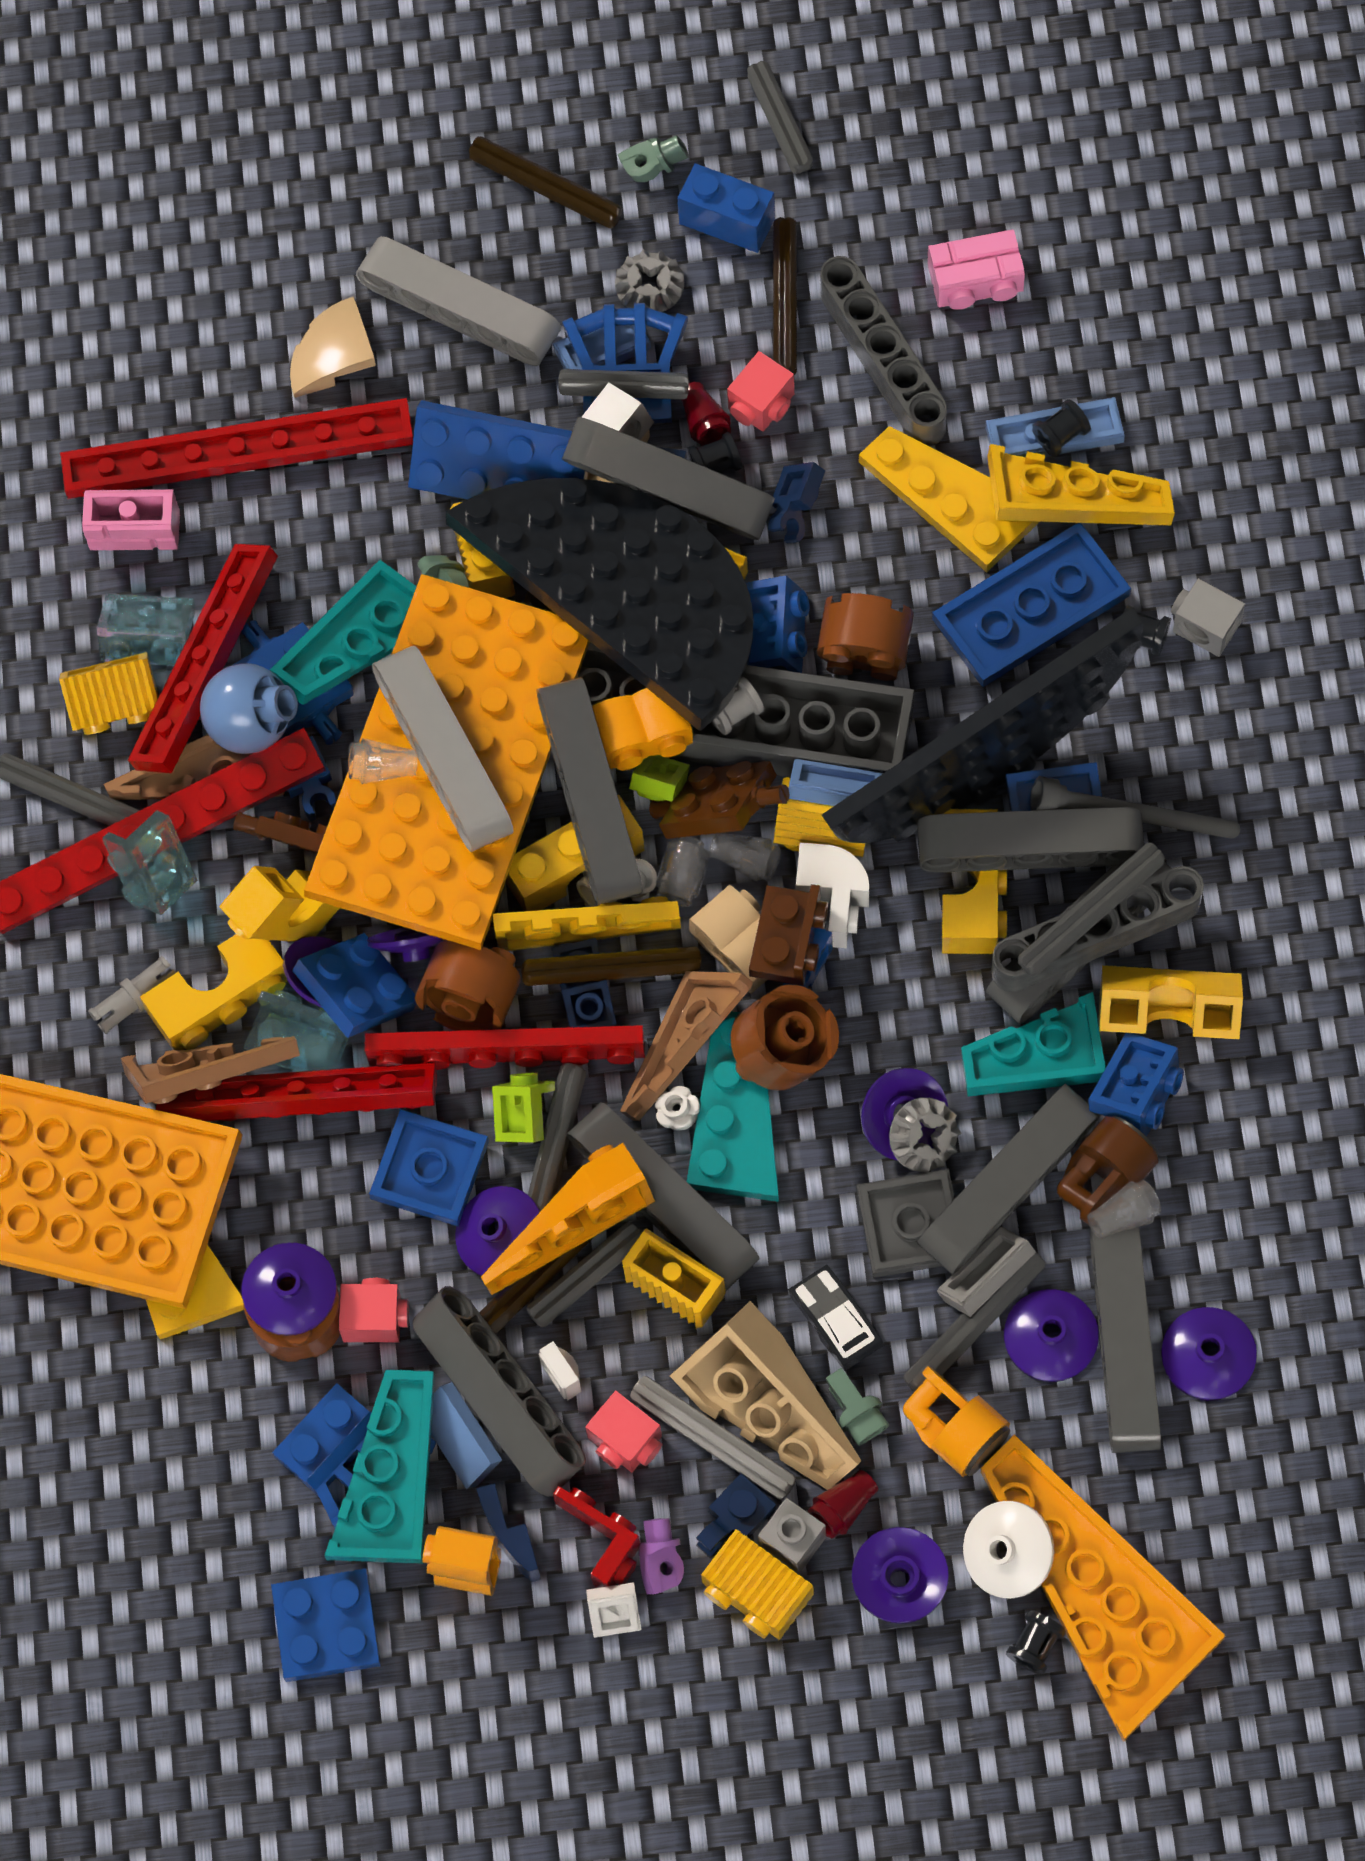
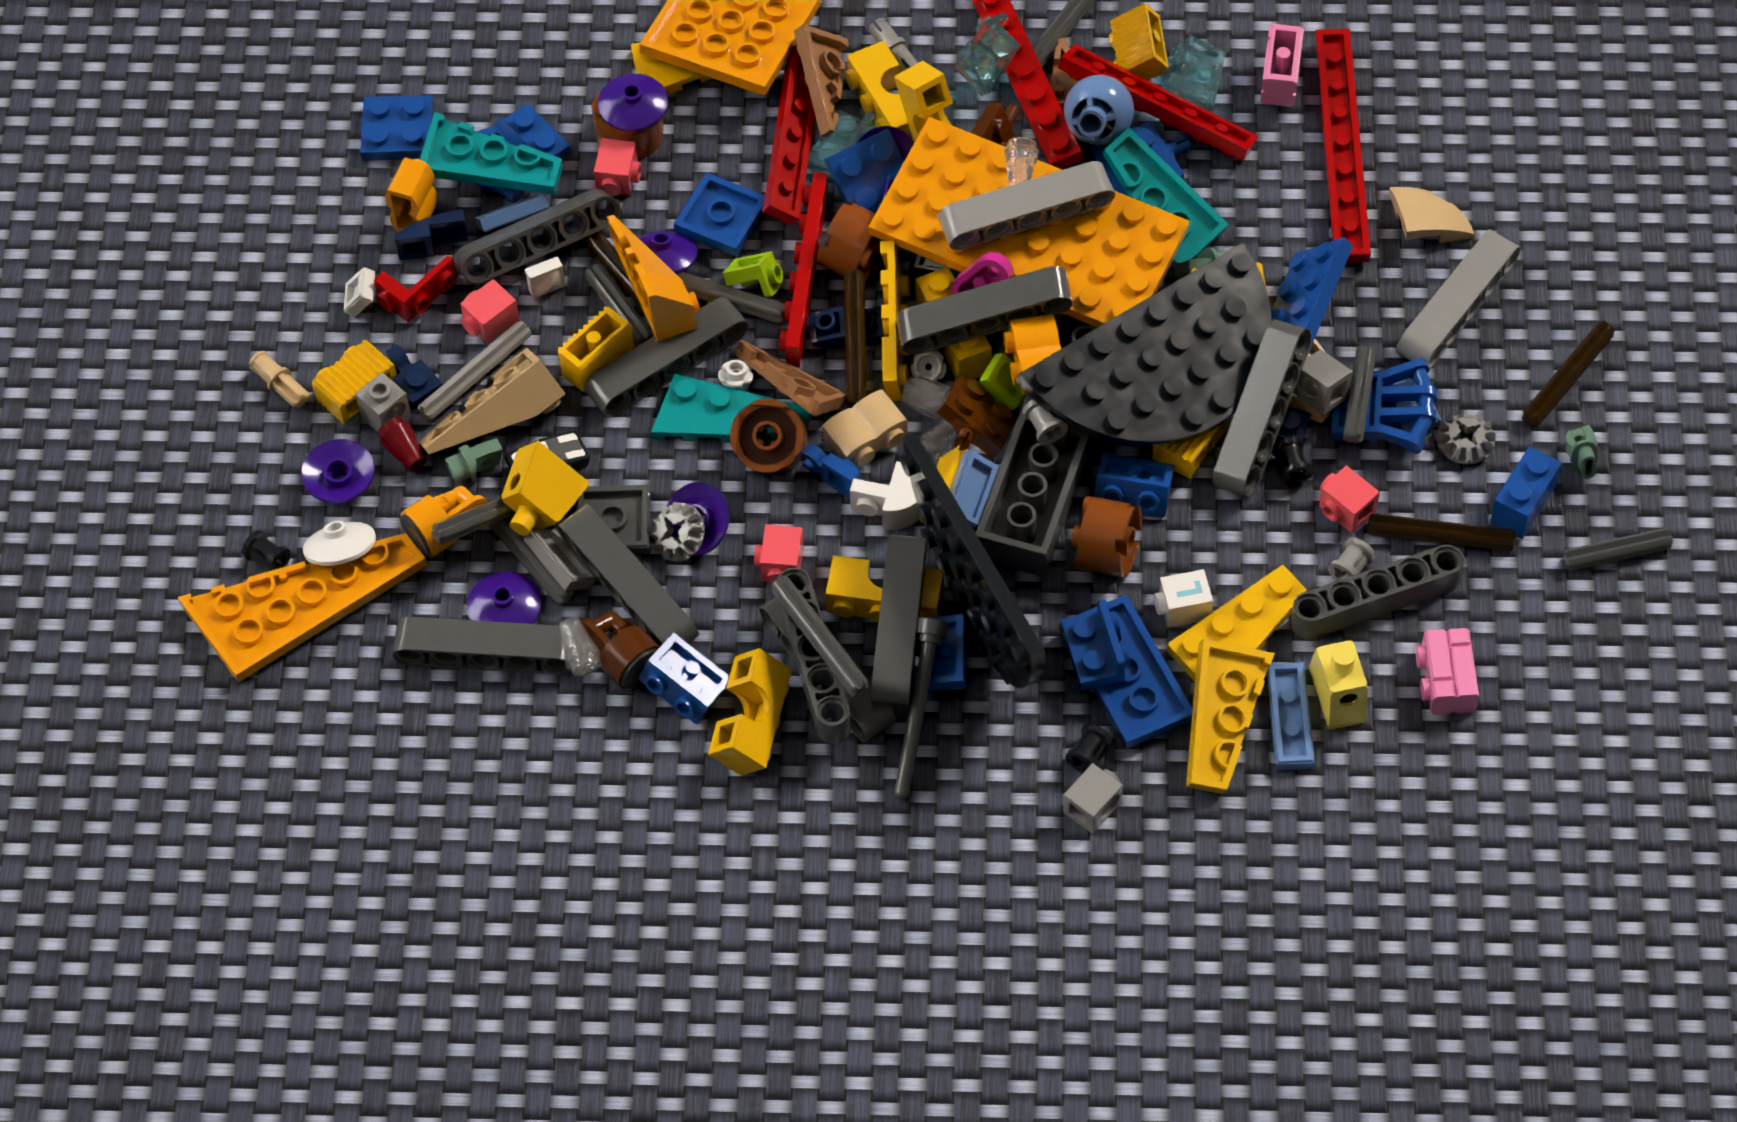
camera: 95 degrees right, 10 degrees down
medium lavender piece [639,1518,684,1594] -> none
dark red cone [681,382,731,446] -> none
reddish brown bracket [749,884,828,986] -> none
dark blue plate [768,462,825,544] -> none
teal wing [961,992,1106,1097] -> none
black bush [1032,399,1091,457] -> none
dark purple dish [1161,1307,1257,1400] -> none
none -> tan axle [249,351,309,408]
none -> dark grey axle [431,497,516,545]
none -> yellow torso [501,441,590,536]
none -> coral brick [754,524,804,584]
none -> dark pink plate [951,252,1013,294]
none -> blue bracket [1061,600,1130,691]
none -> white brick [1154,569,1213,628]
none -> light yellow torso [1309,640,1368,730]
none -> light grey bush [1328,537,1375,581]

